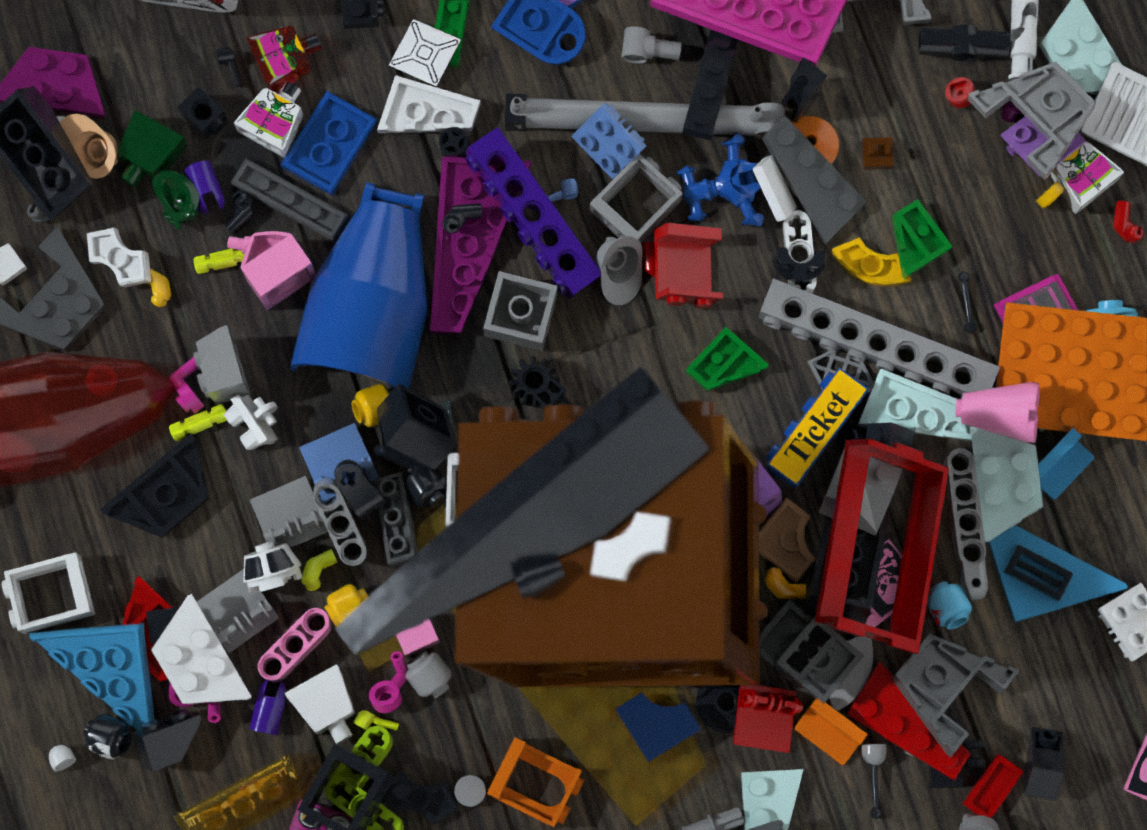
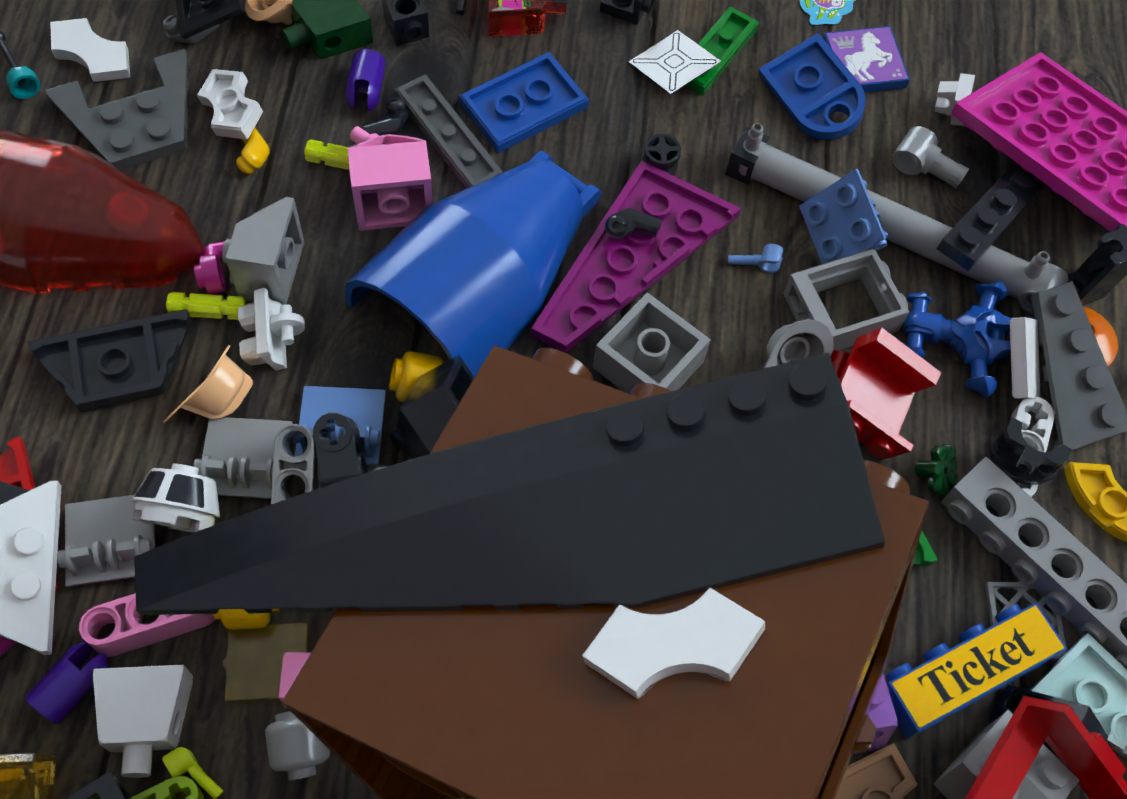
camera: 20 degrees right, 15 degrees down
dark green hat [152,170,199,230] -> none
torso [234,82,303,158] -> none
dark pink plate [369,651,408,713] -> none
white wing [377,75,480,133] -> none
dark purple brick [465,127,601,299] -> none
black cone [513,559,566,599] -> none
none -> light nougat piece [163,345,253,423]
none -> dark green plant [915,444,958,497]

